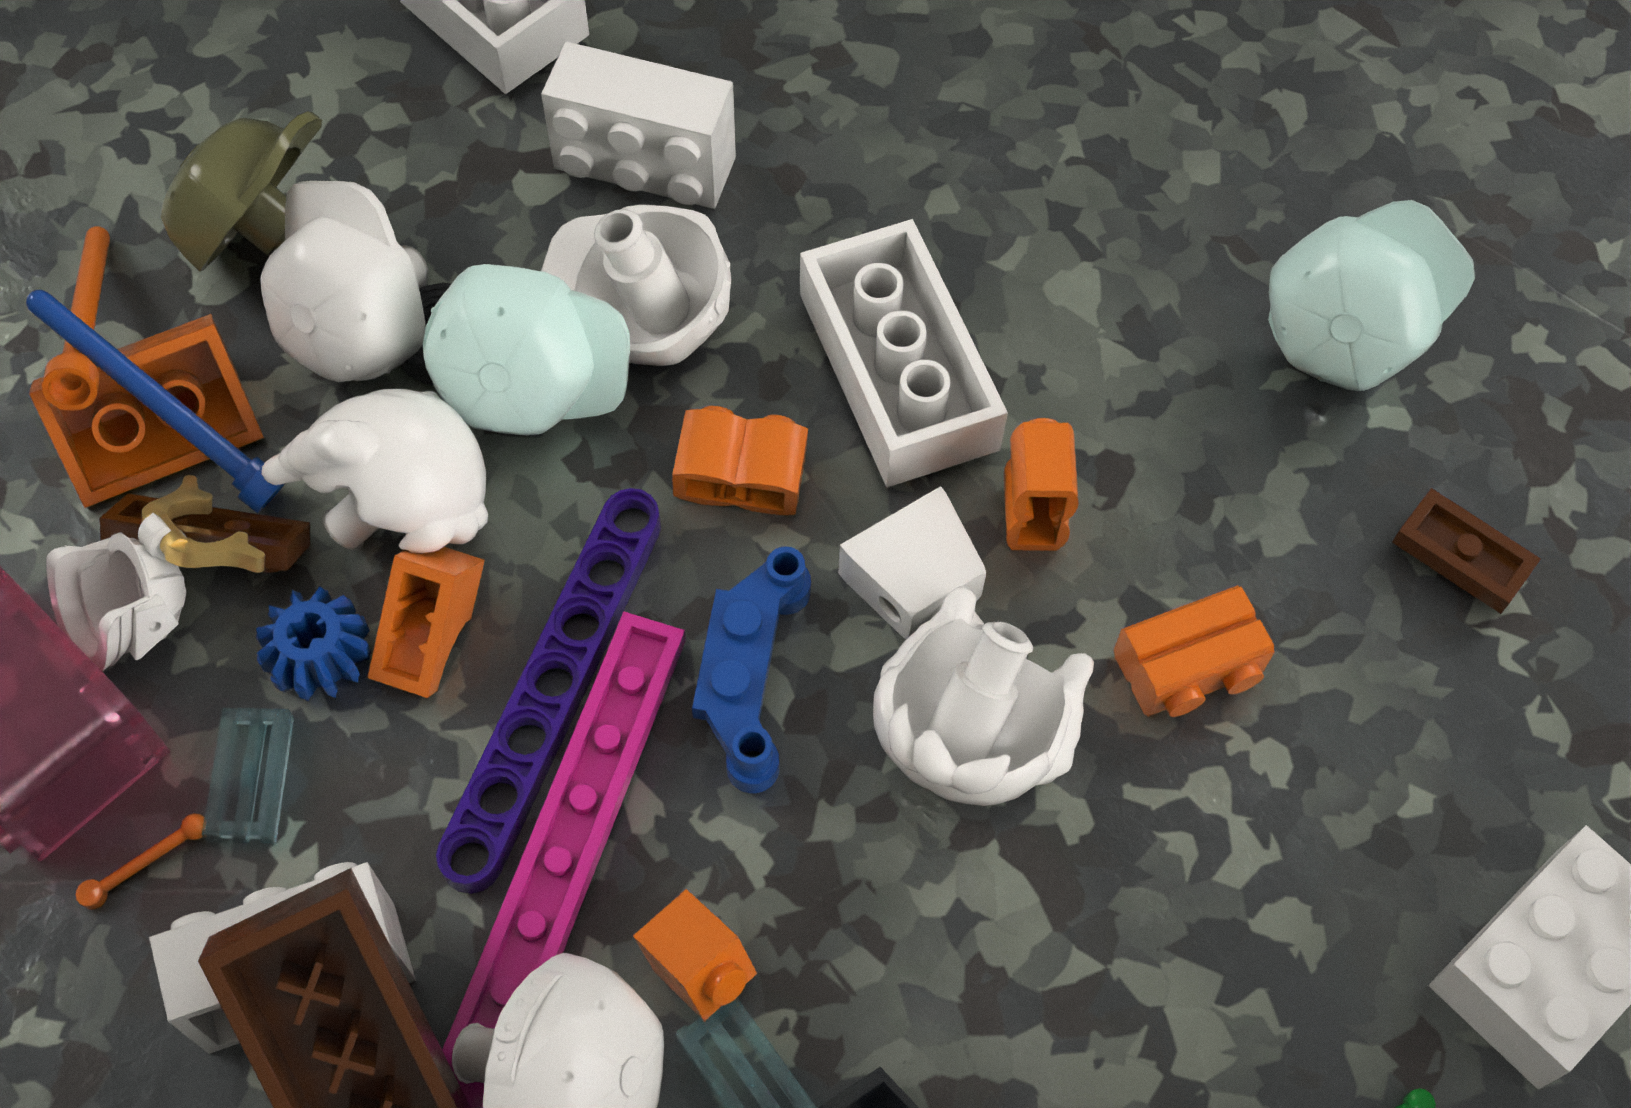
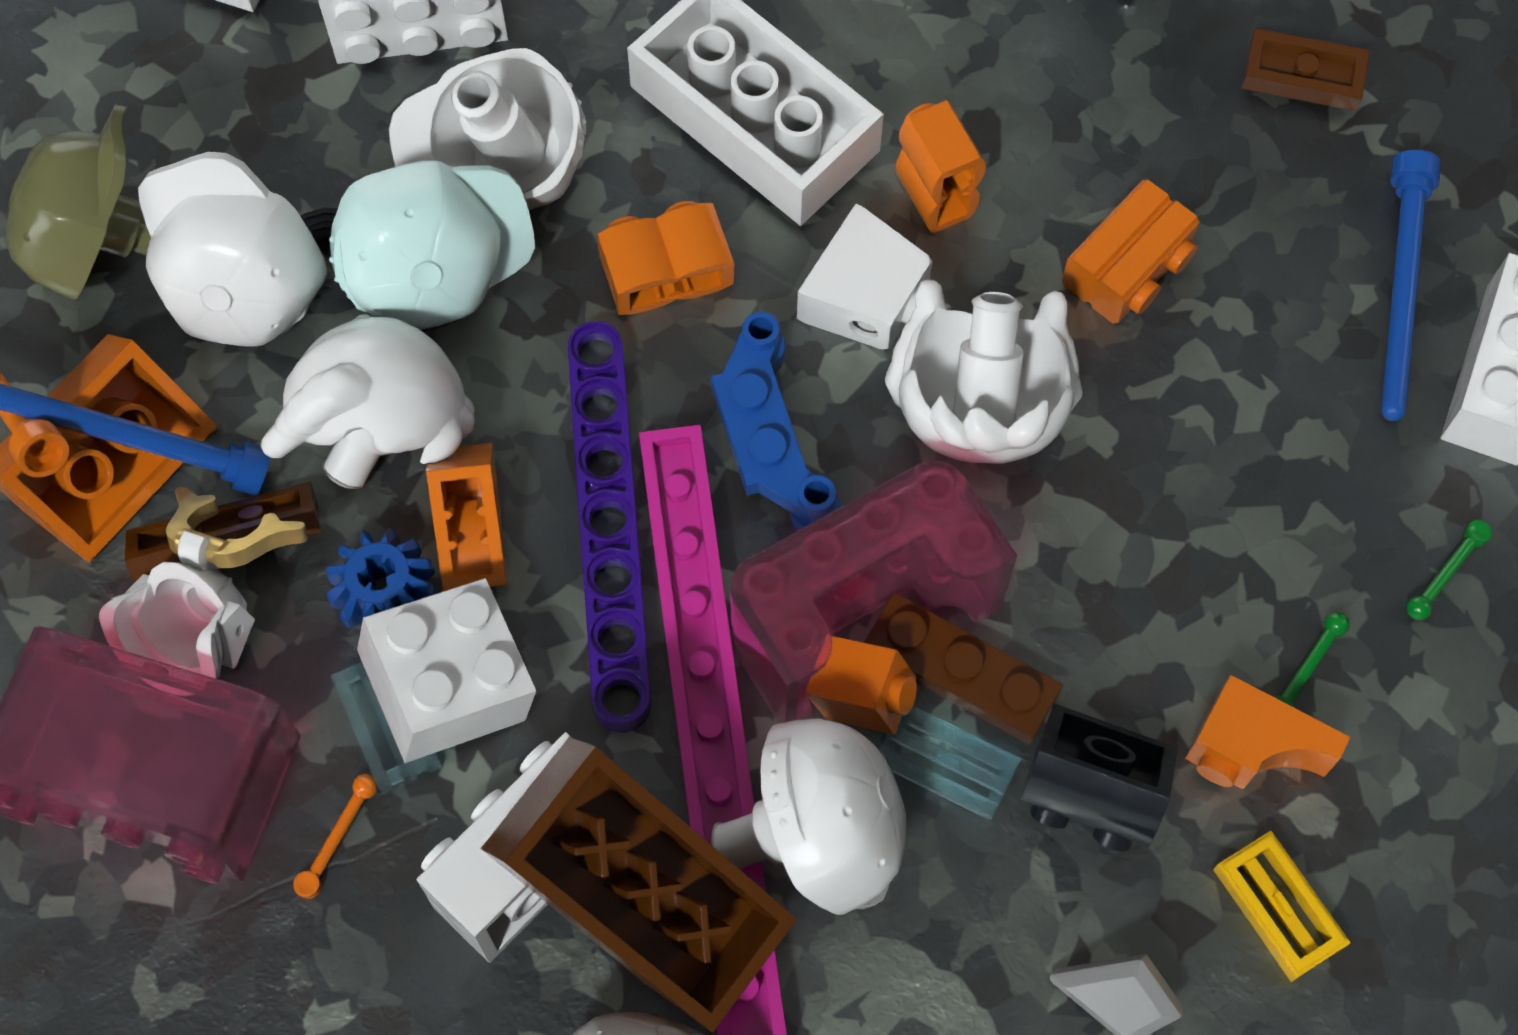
camera: 25 degrees left, 5 degrees up
none -> white brick [357,578,536,763]
none -> clear pink windscreen [730,461,1018,724]
none -> reddish brown plate [864,592,1063,745]
none -> blue piece [1381,150,1441,421]

